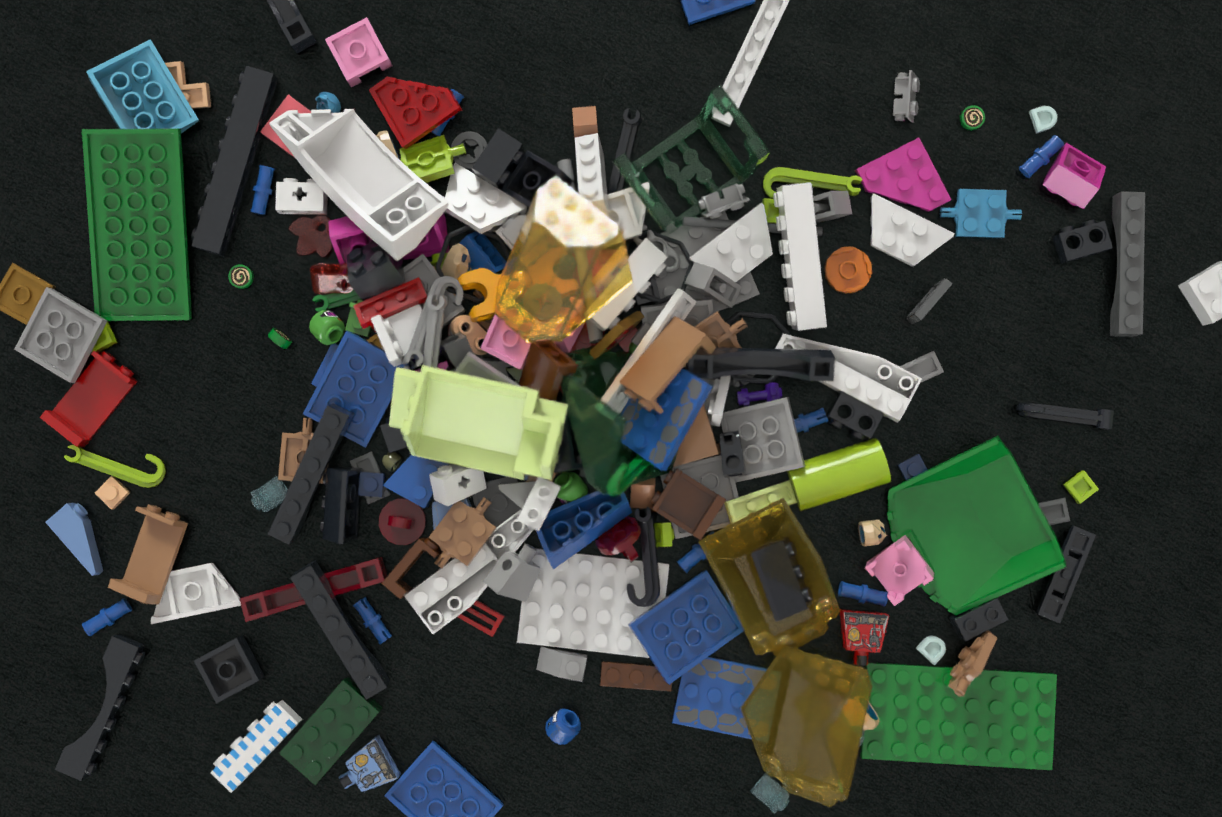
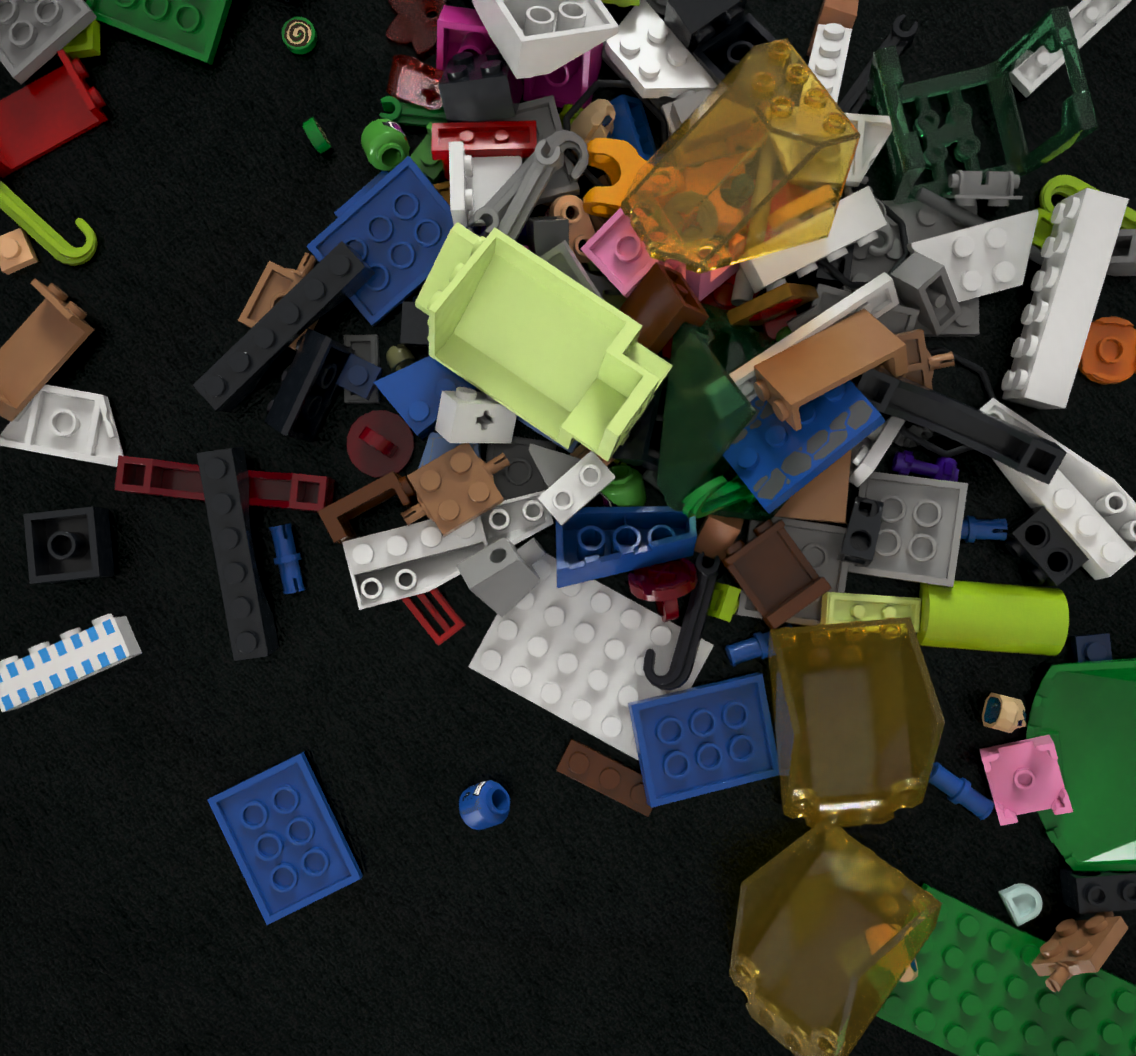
camera: 20 degrees right, 0 degrees up
clear light blue bracket [250,476,288,512] -> none
dark green brick [279,677,383,785] -> none
torso [339,735,401,792] -> none
light grey slope [536,646,587,682] -> none
blue plate [672,656,779,742] -> none
clear light blue bracket [750,773,790,814] -> none
black slope [751,537,813,622] -> none
torso [840,609,889,666] -> none

